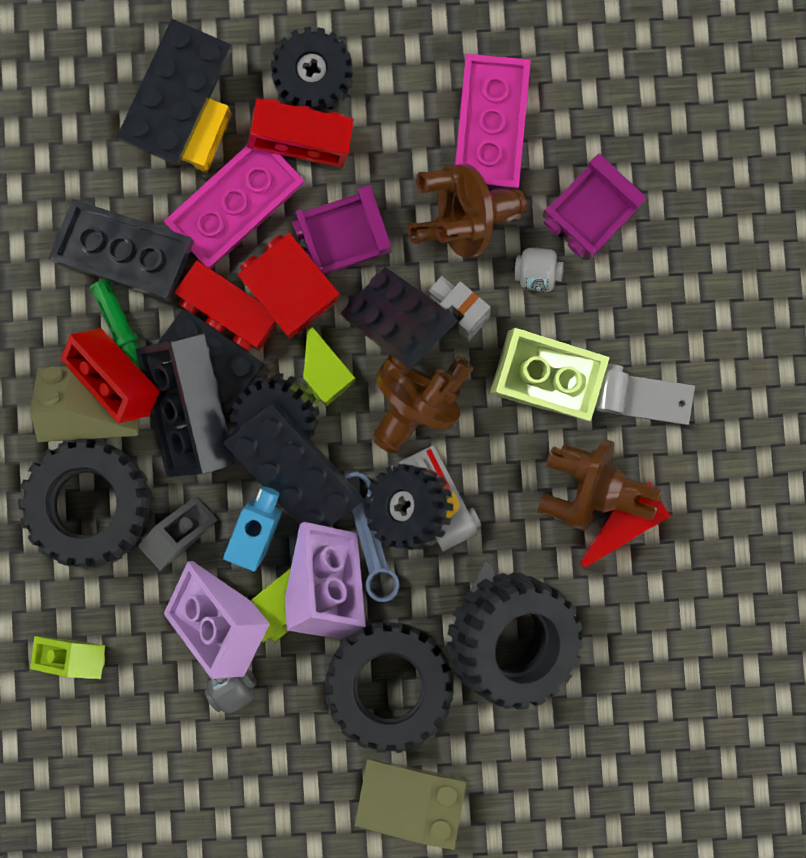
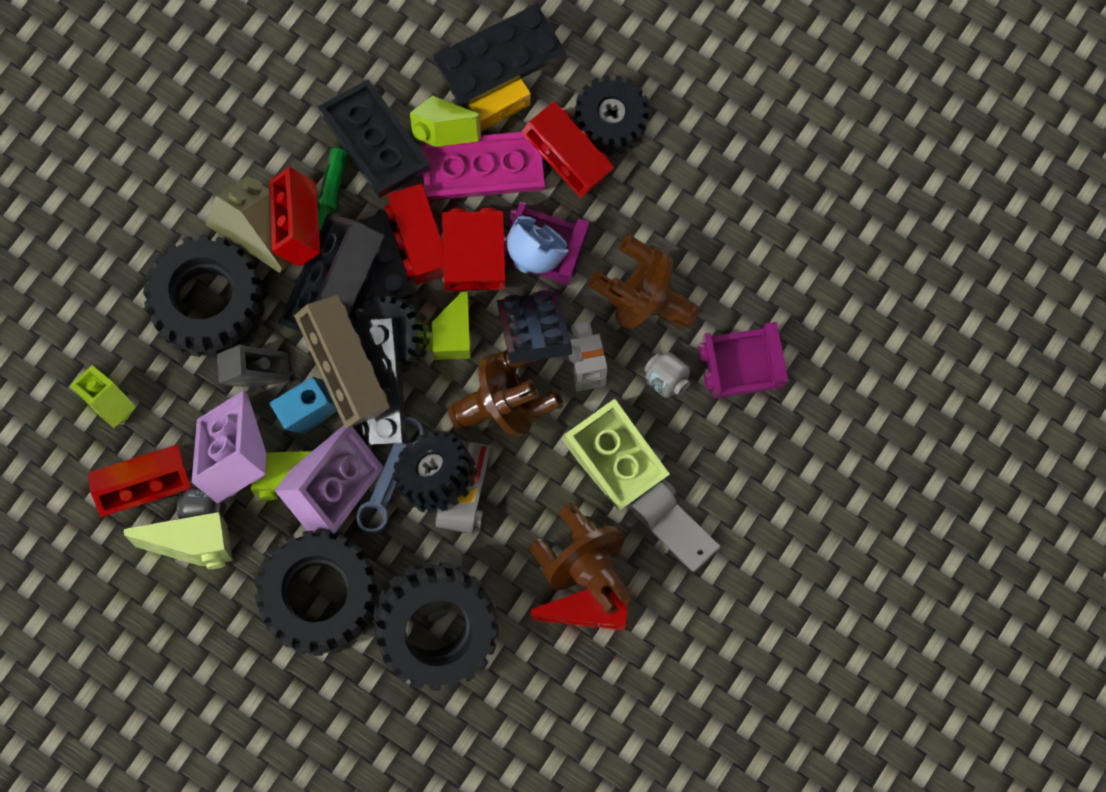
camera: 30 degrees right, 10 degrees down
olive slope [355,759,467,850] -> none
dark pink plate [455,54,531,190] -> none
none -> red brick [88,444,191,517]
none -> yellowish green slope [124,512,233,569]
none -> dark tan brick [294,295,390,428]
none -> lime slope [410,96,481,147]
none -> light blue cylinder [507,216,569,273]

